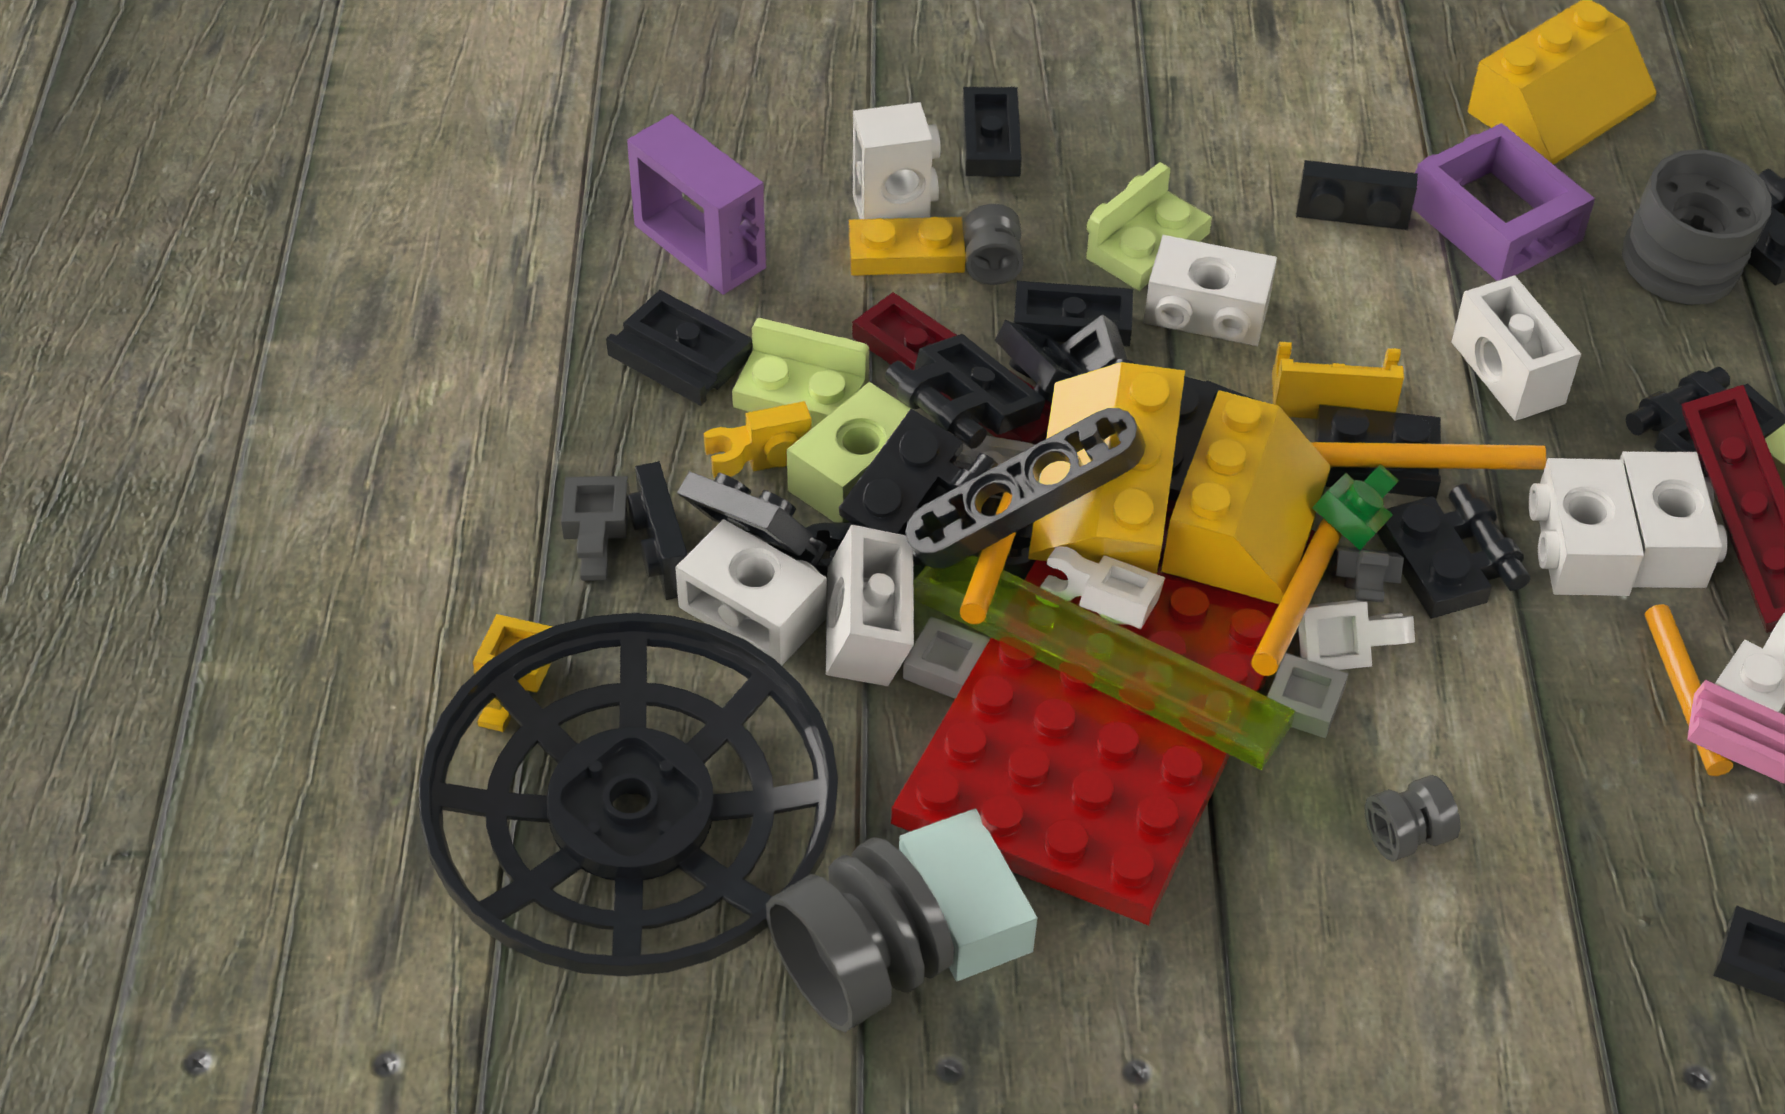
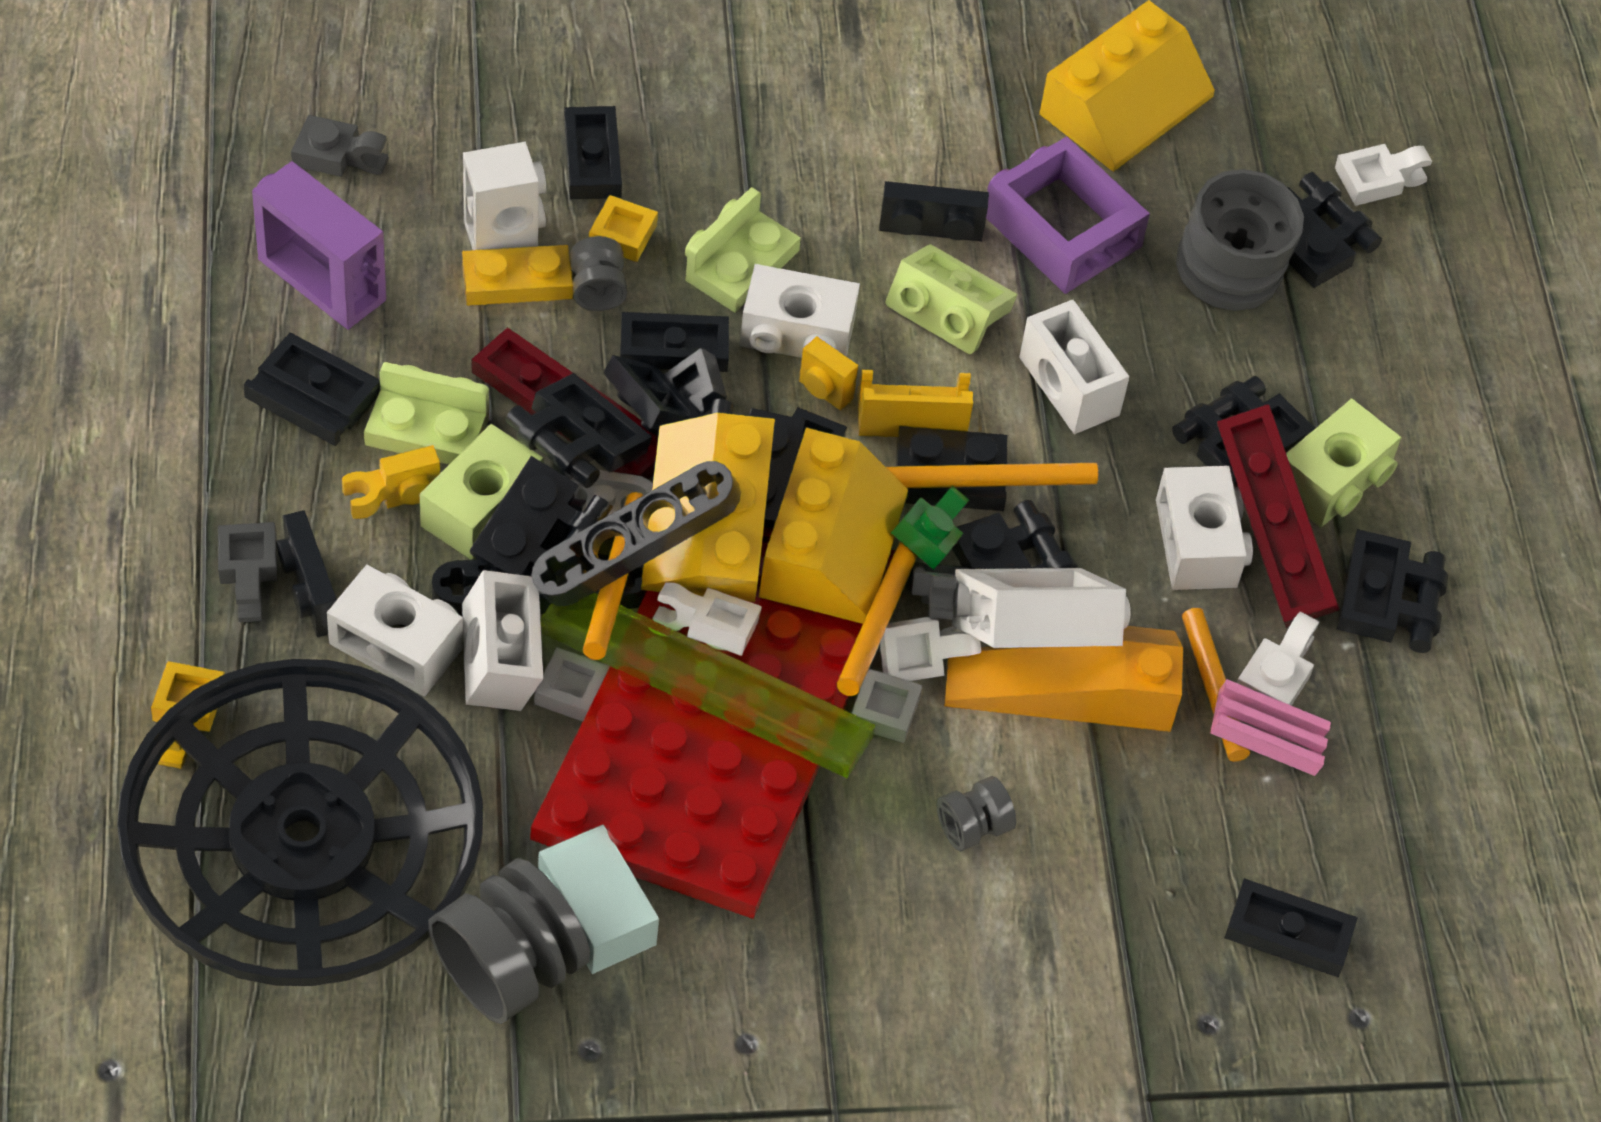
camera: 10 degrees left, 5 degrees up
black plate [677,471,828,568] -> none
white brick [1529,458,1644,596] -> none
none -> dark grey plate [291,115,389,177]
none -> yellow plate [589,195,658,262]
none -> yellow plate [799,336,859,411]
none -> yellowish green bracket [885,244,1018,354]
none -> light orange wedge [944,626,1183,732]
none -> white window [952,568,1130,648]

